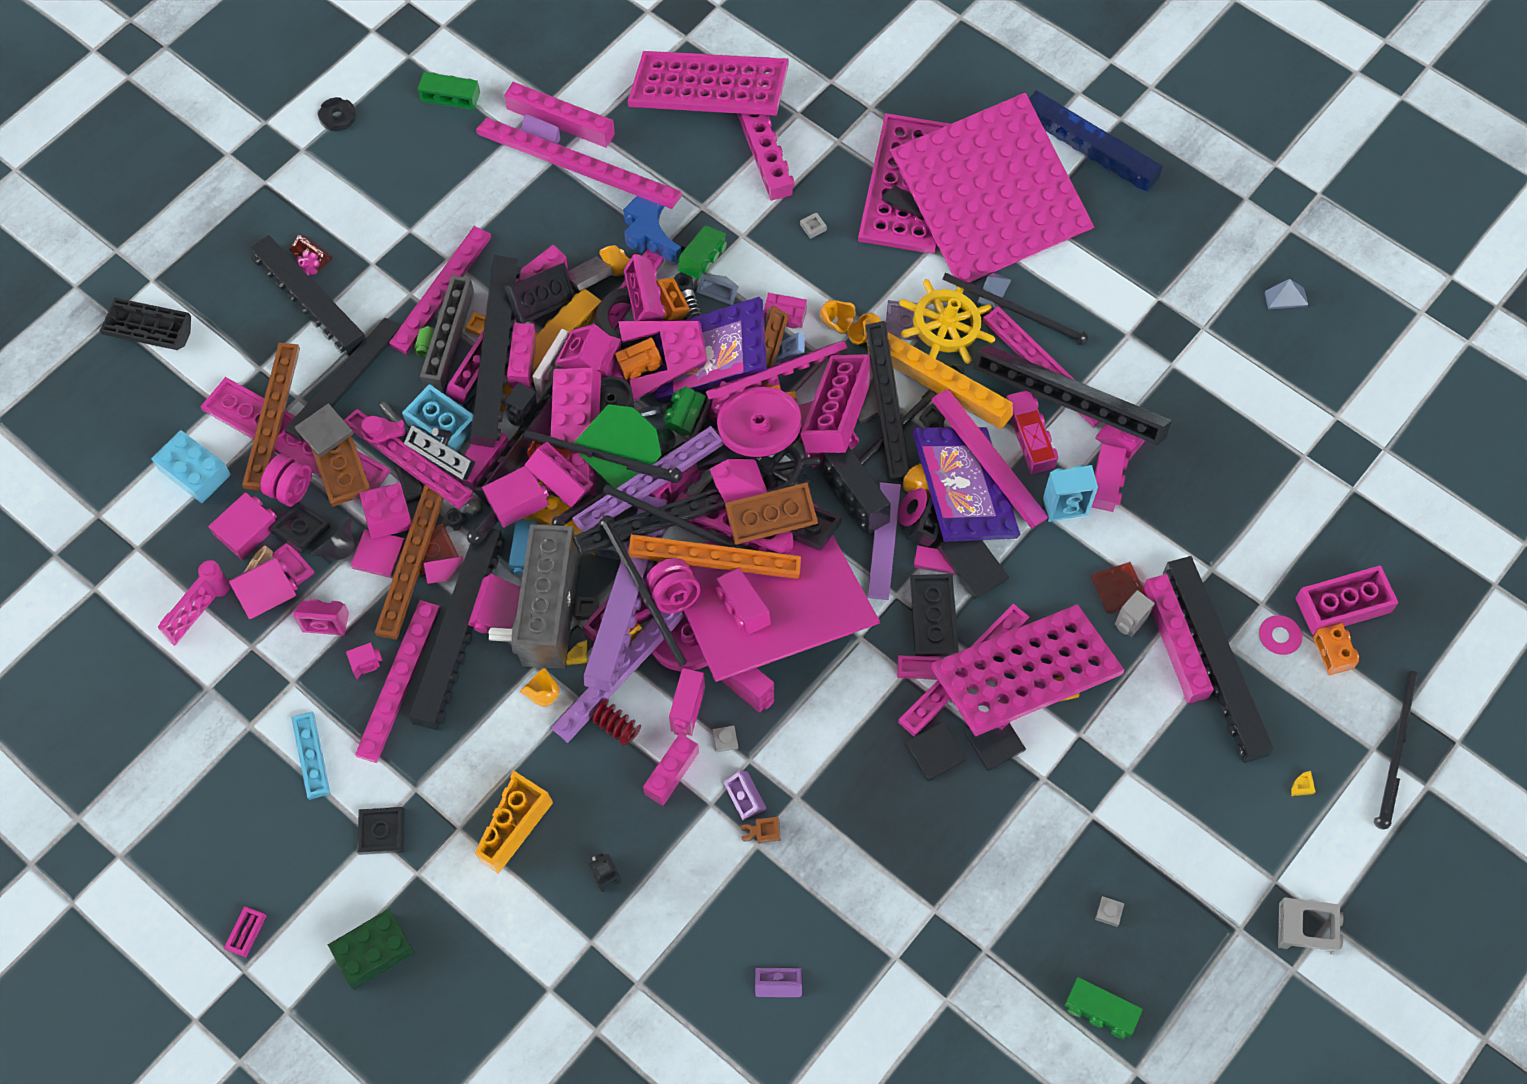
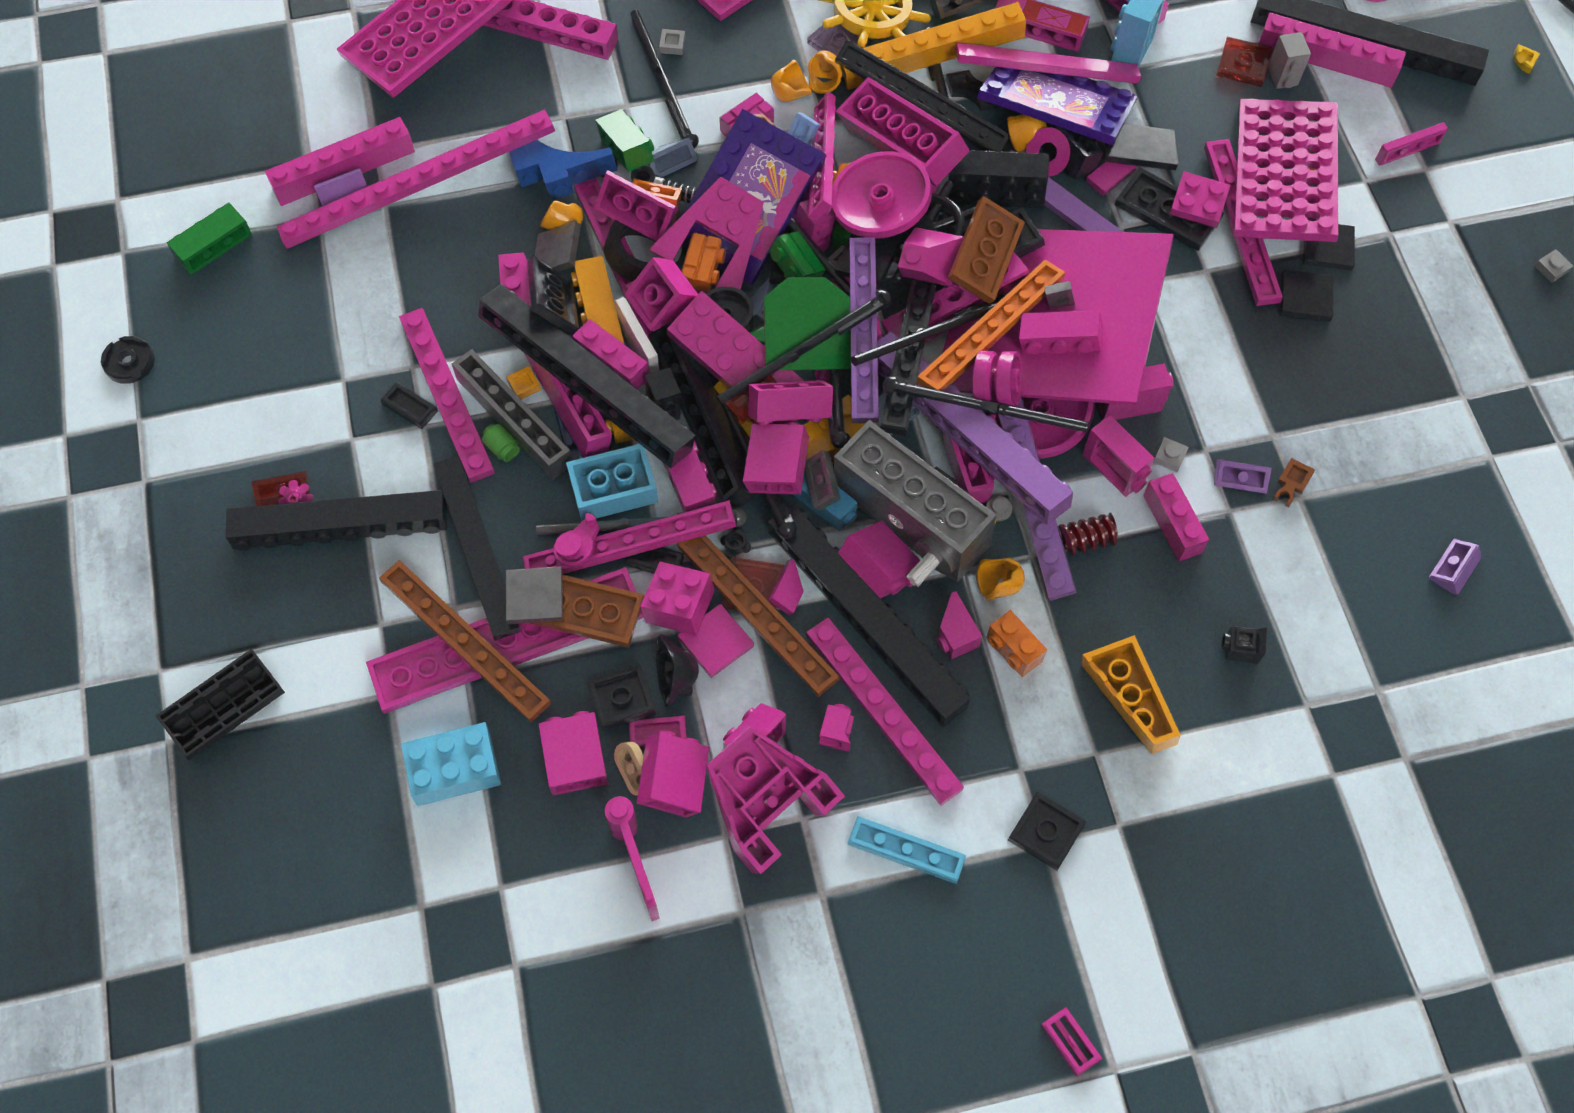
camera: 55 degrees left, 0 degrees up
dark pink wheel [261,453,312,507] -> none
dark green brick [327,909,415,990] -> none
plate [404,425,475,480] -> none
dark pink tile [897,655,941,680] -> none
none -> black tile [381,382,438,429]
none -> black bar [631,10,699,149]
none -> dark pink wedge [706,727,845,874]
none -> flat silver plate [805,450,840,511]
none -> dark pink slope [937,591,982,660]
none -> orange brick [986,609,1047,677]
none -> flat silver plate [1045,281,1075,310]
none -> dark pink plate [1170,171,1231,228]
none -> dark pink tile [1375,122,1448,166]

